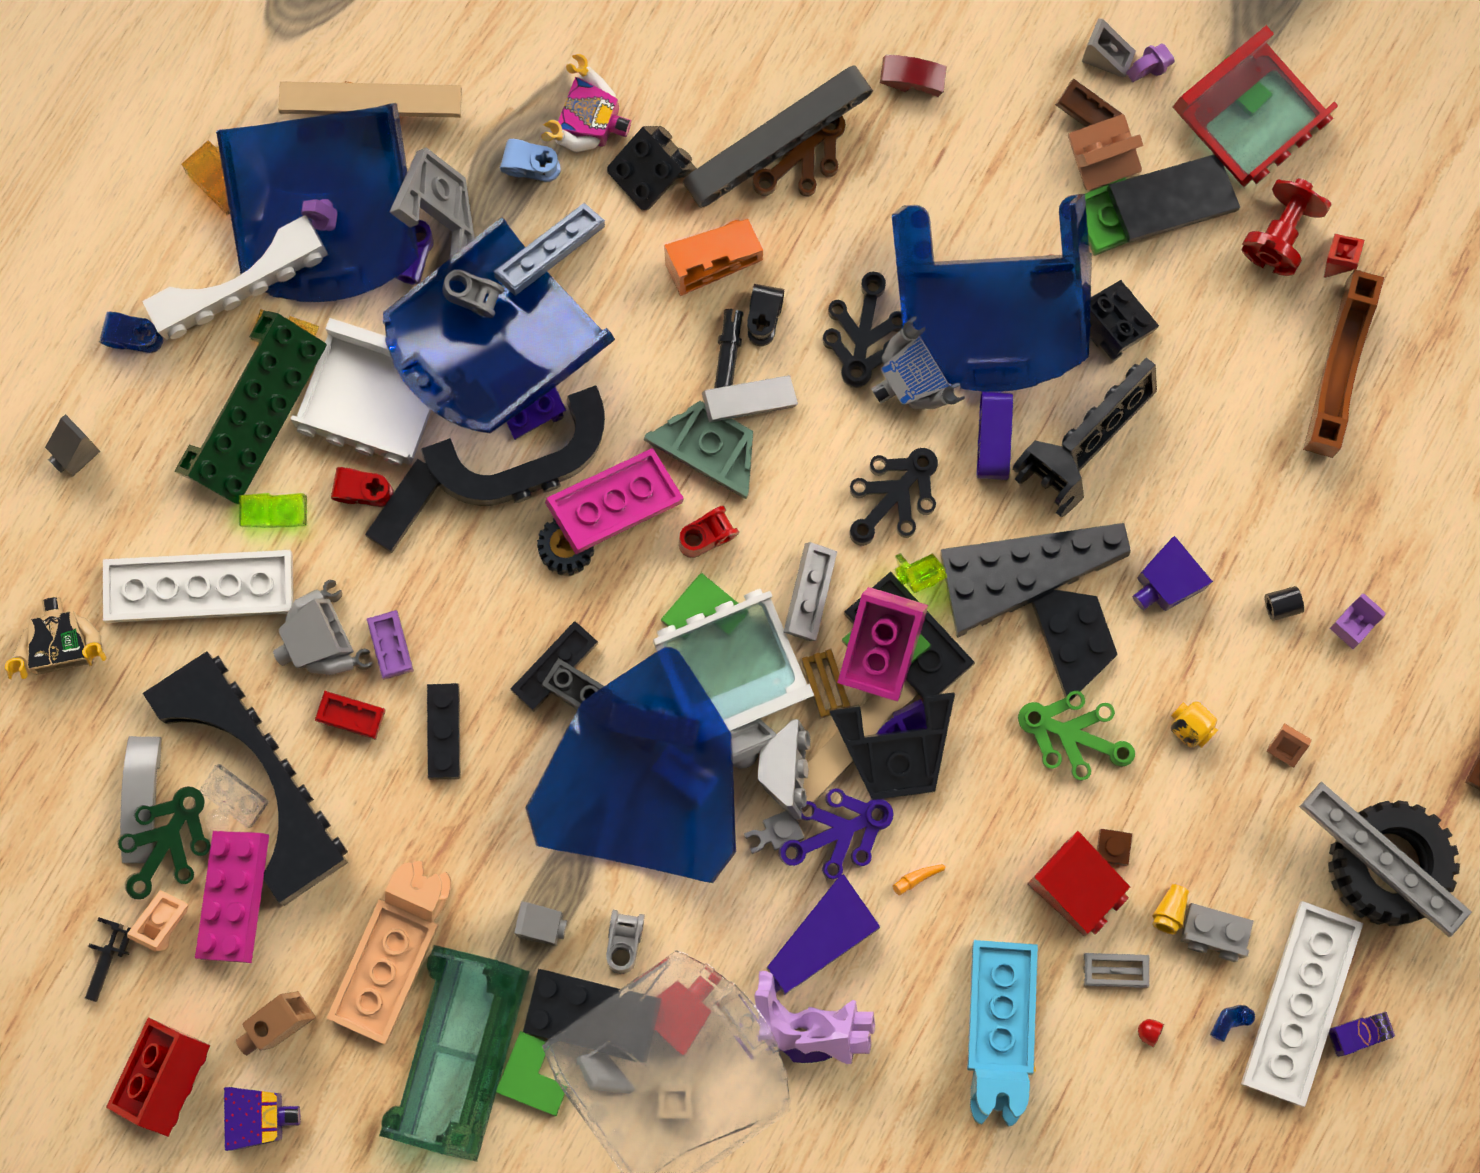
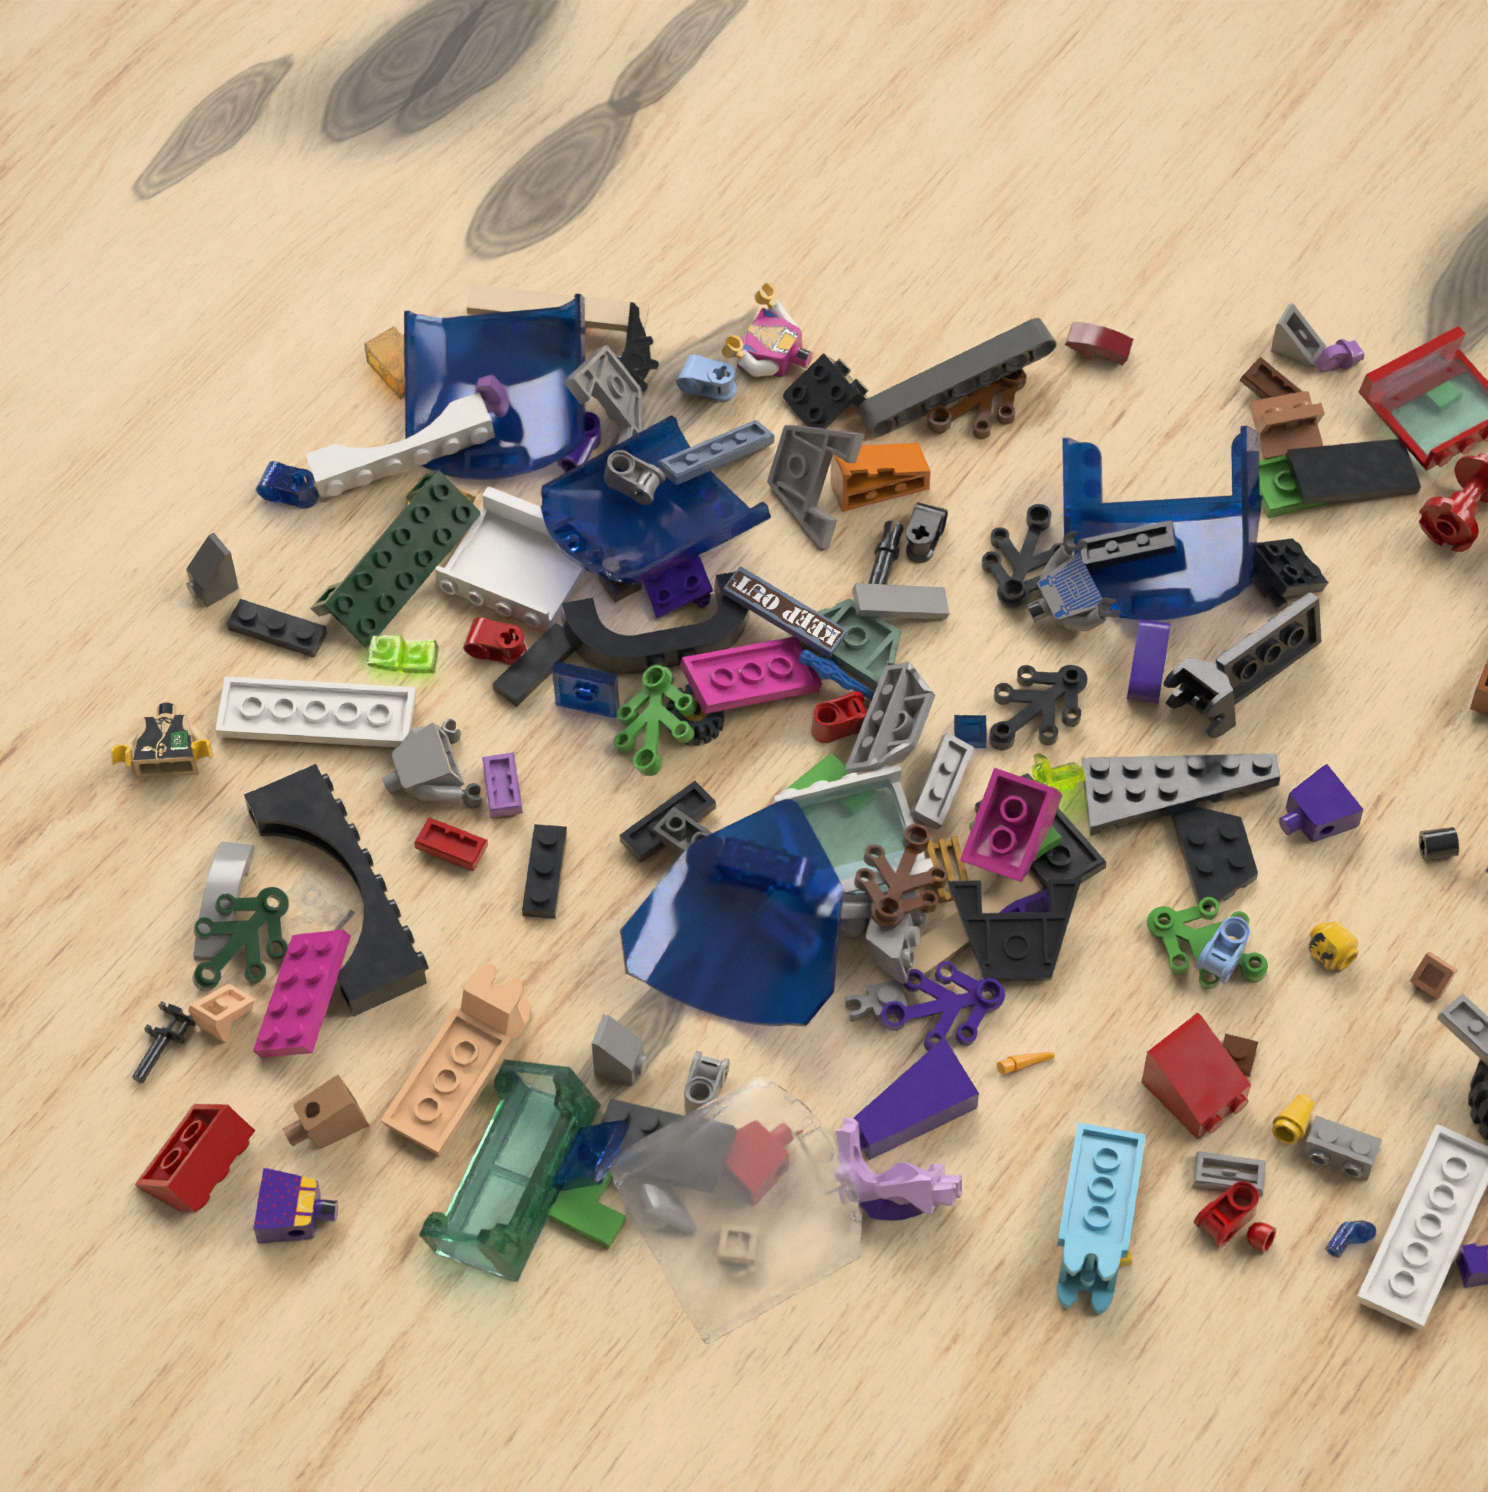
camera: 10 degrees right, 20 degrees down
none -> black plate [227,599,327,658]
none -> plate [551,1120,629,1191]
none -> clear blue plate [552,661,620,718]
none -> bright green plant [614,665,697,776]
none -> black piece [615,302,659,392]
none -> tile [722,566,847,658]
none -> light grey wing [767,425,865,549]
none -> blue piece [798,649,875,701]
none -> light grey wedge [845,662,936,773]
none -> reddish brown plant [854,824,948,928]
none -> clear blue tile [954,715,987,748]
none -> plate [1079,520,1177,571]
none -> red piece [1193,1181,1259,1248]
none -> light blue piece [1195,917,1250,984]

